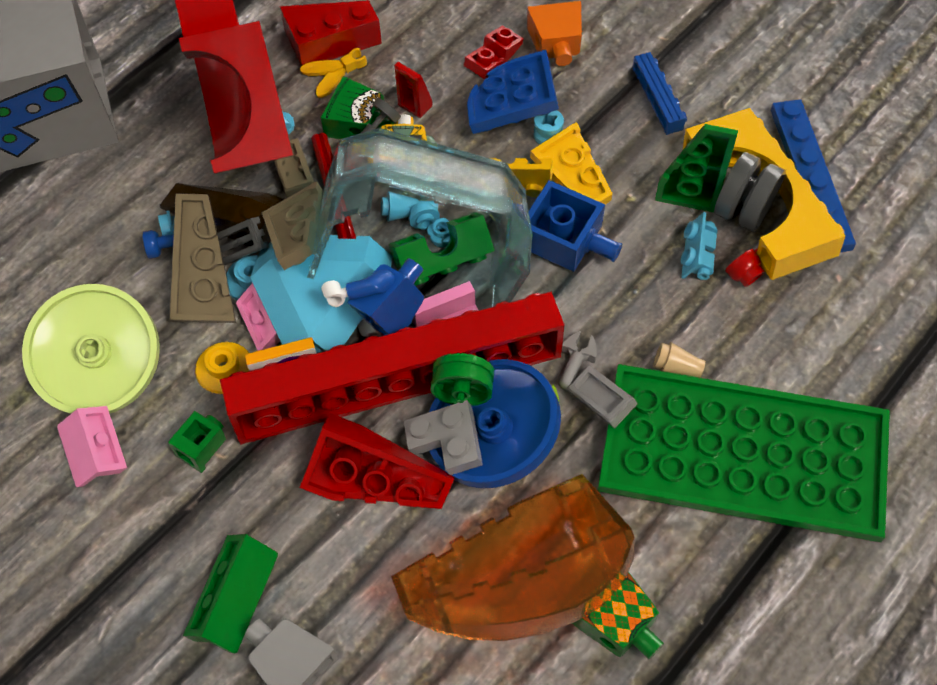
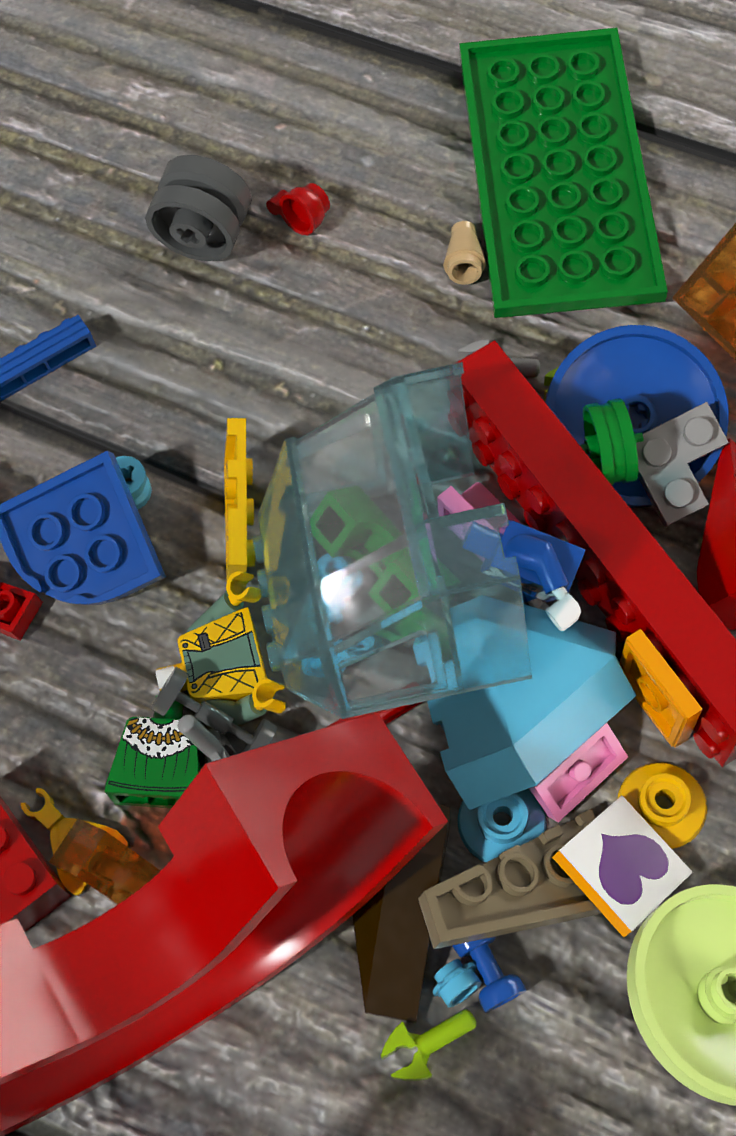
camera: 100 degrees left, 5 degrees up
dark grey tile [217,217,269,265] -> none
dark tan wing [262,181,323,270] -> none
red slope [394,62,433,118] -> none
blue brick [518,180,622,272] -> none
yellow wing [530,122,612,205] -> none
light grey tile [567,365,638,429] -> none
green wedge [655,124,738,213] -> none
medium azure hinge [681,212,718,280] -> none
yellow arch [682,108,846,280] -> none
blue plate [770,99,856,252] -> none
none -> clear orange arch [49,819,161,905]
none -> light grey bar [178,715,236,763]
none -> lime bar [381,1009,476,1081]
none -> tile [552,795,693,938]

